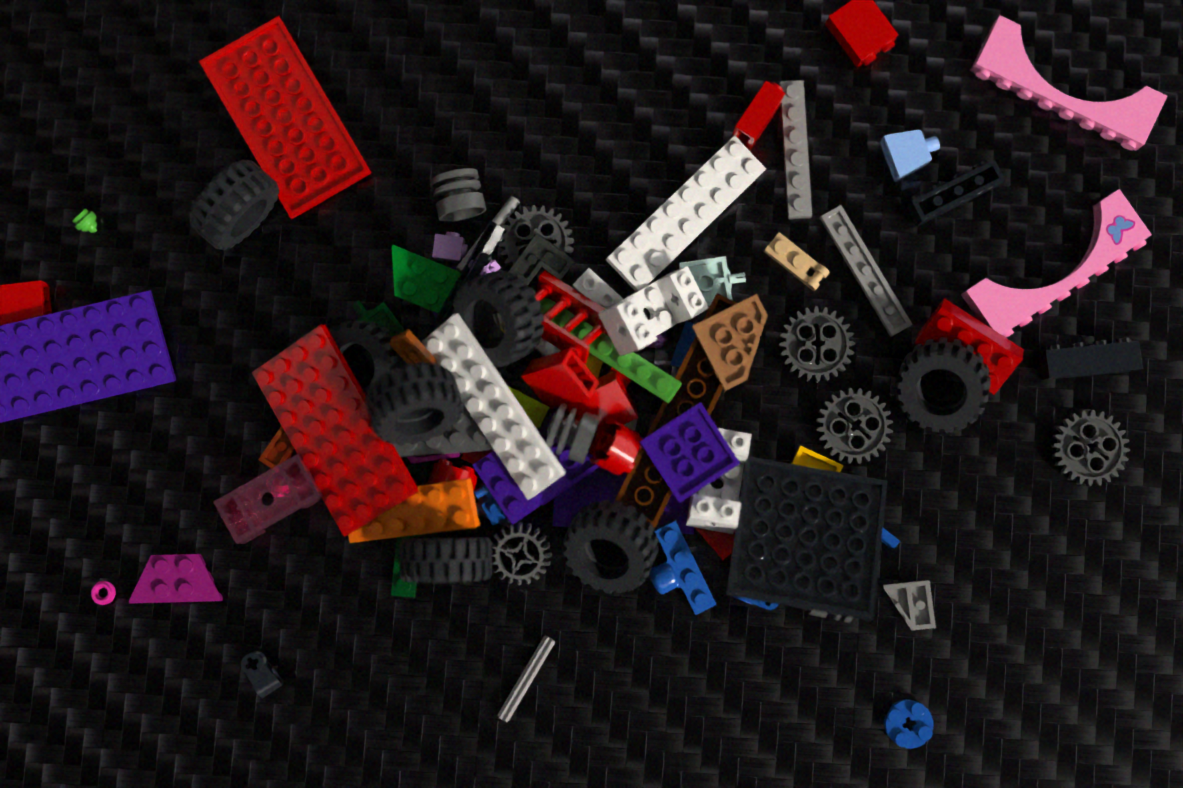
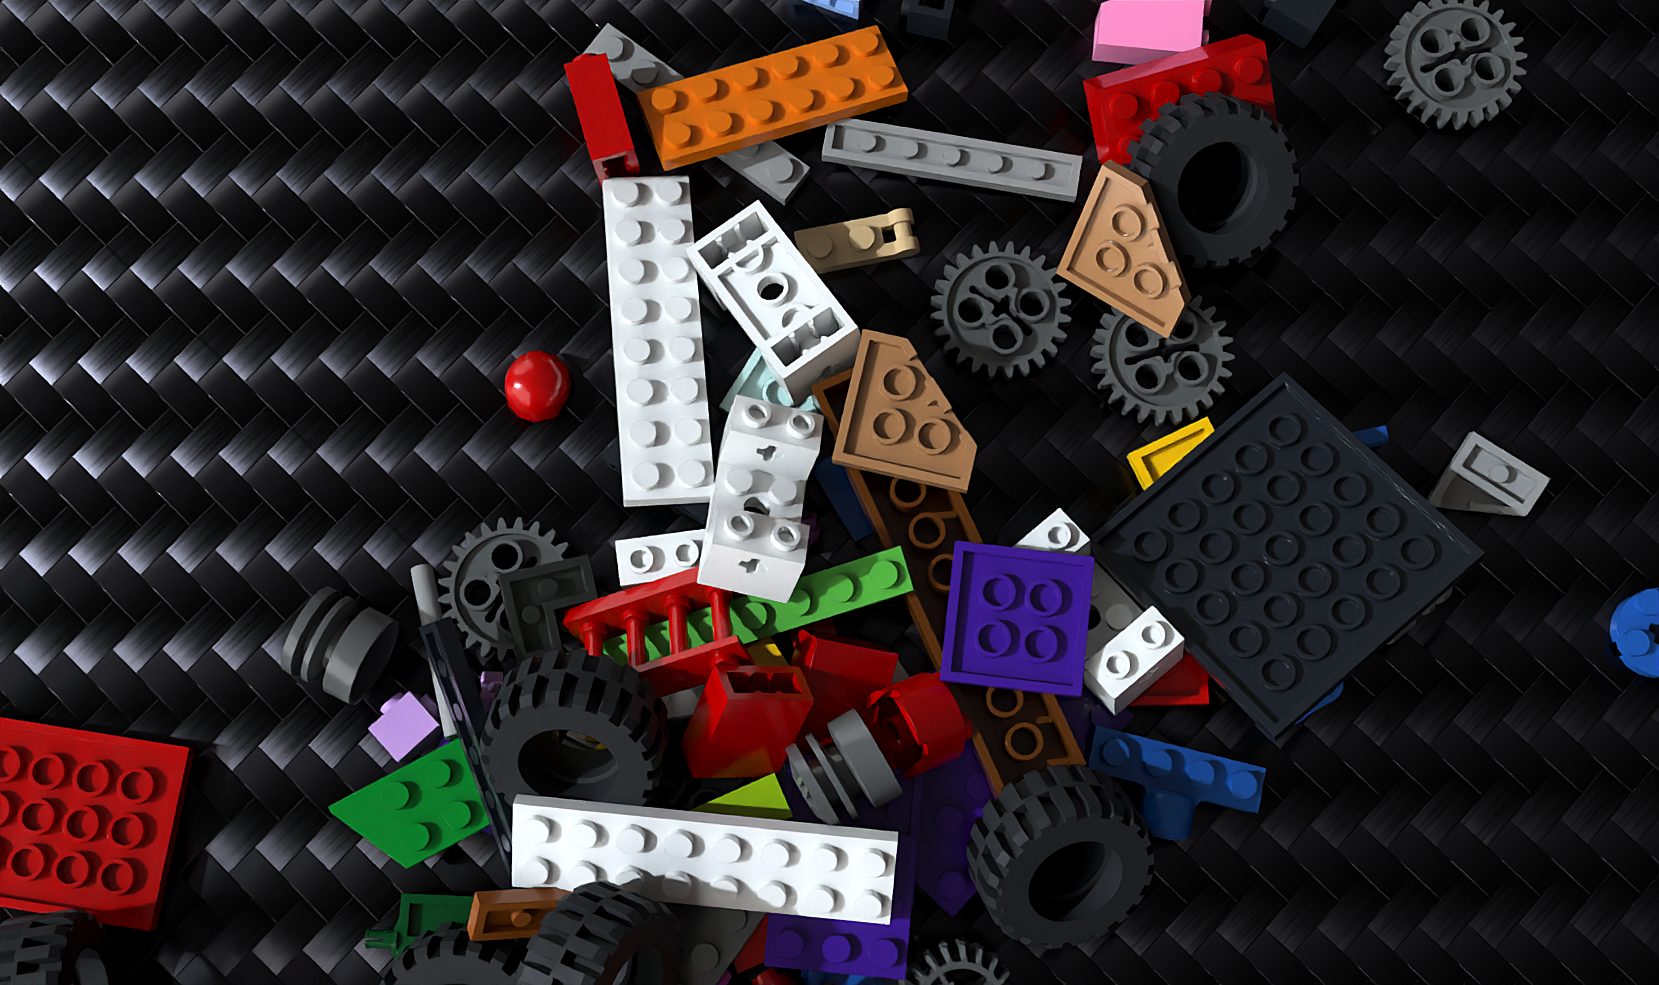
camera: 50 degrees left, 5 degrees down
none -> red hair [505,350,572,422]
none -> orange plate [636,25,908,171]
none -> white plate [686,200,861,406]
none -> medium nougat plate [1056,159,1192,339]

